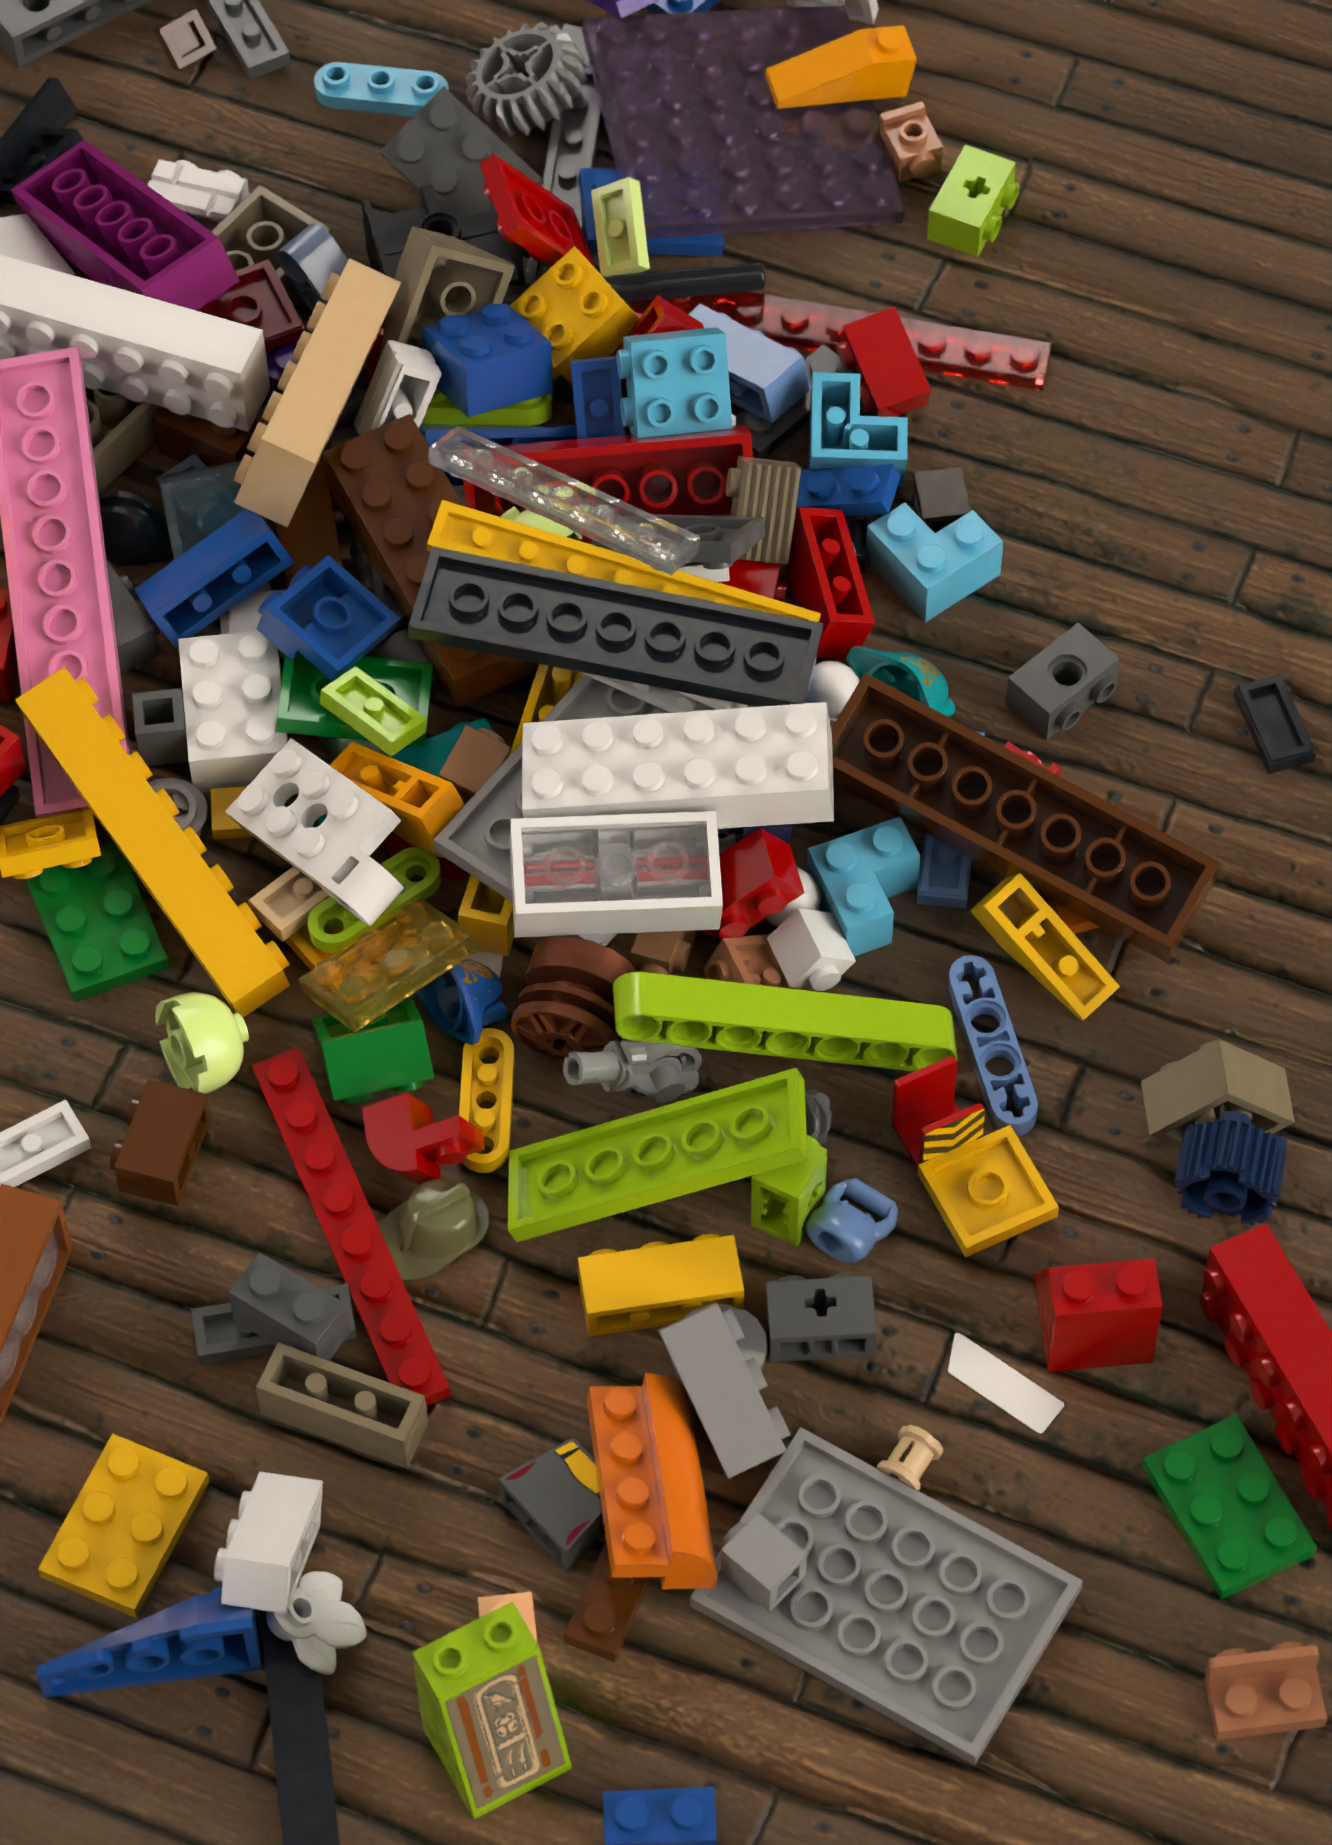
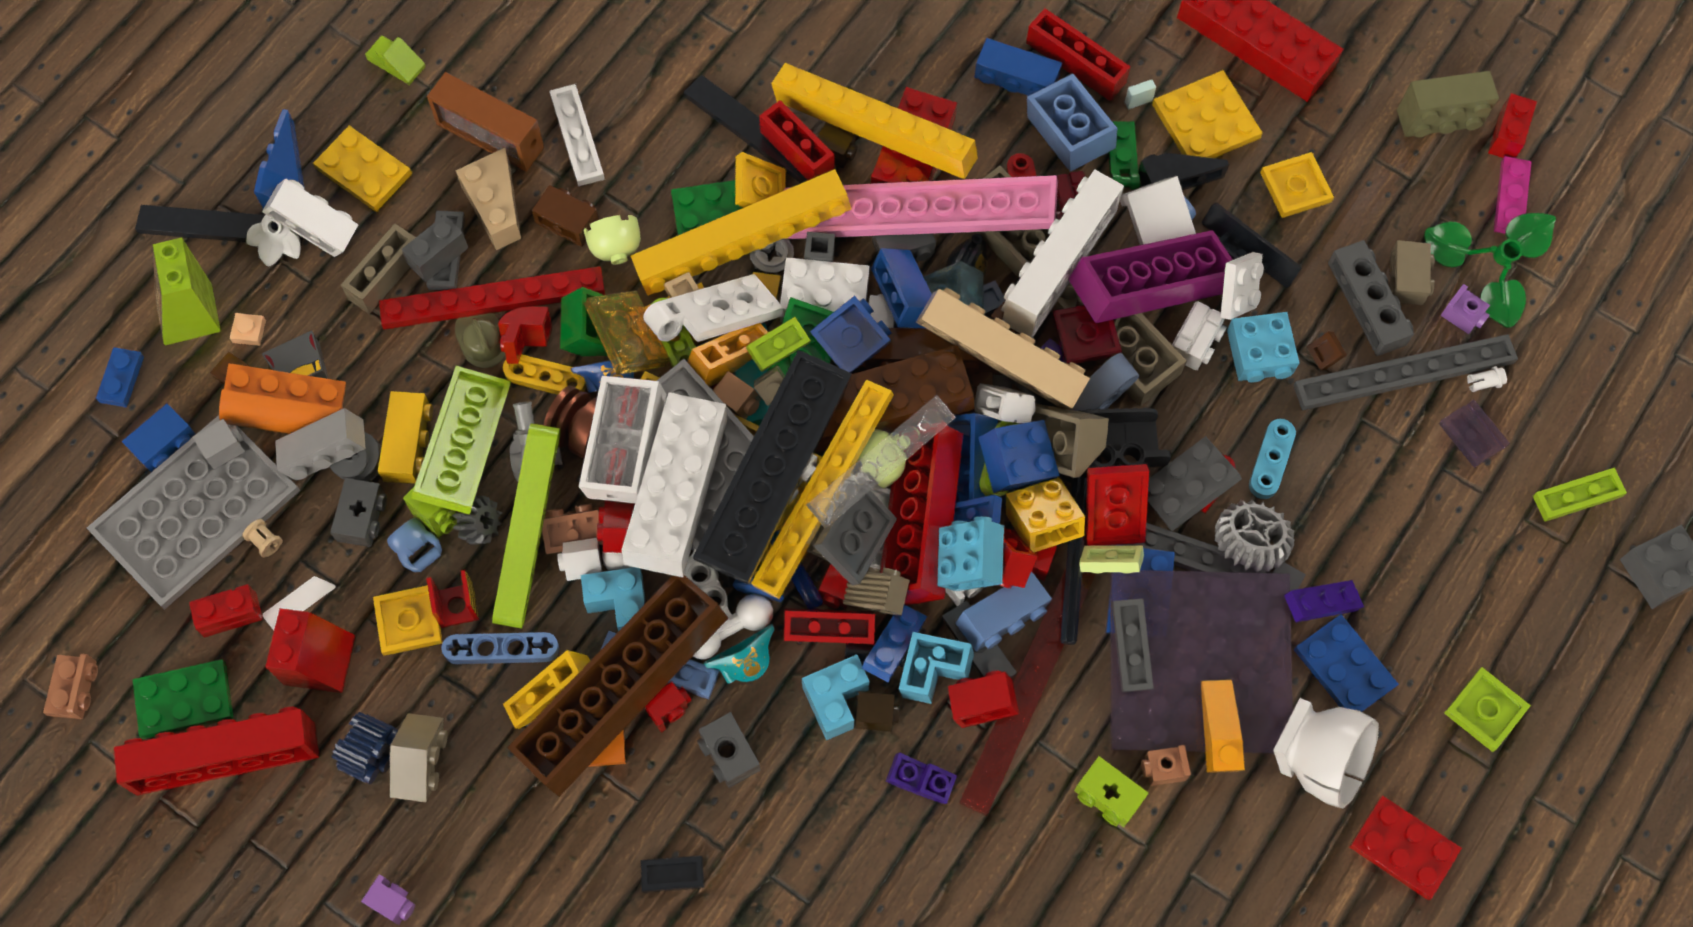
camera: 100 degrees right, 10 degrees up
none -> blue brick [122,404,196,472]
none -> red brick [189,584,263,638]
none -> tan wedge [456,148,521,250]
none -> dark tan brick [754,365,785,406]
none -> dark purple slope [885,752,957,804]
none -> dark grey plate [1112,599,1154,692]
none -> white plate [1221,252,1264,320]
none -> medium azure brick [1227,312,1299,382]

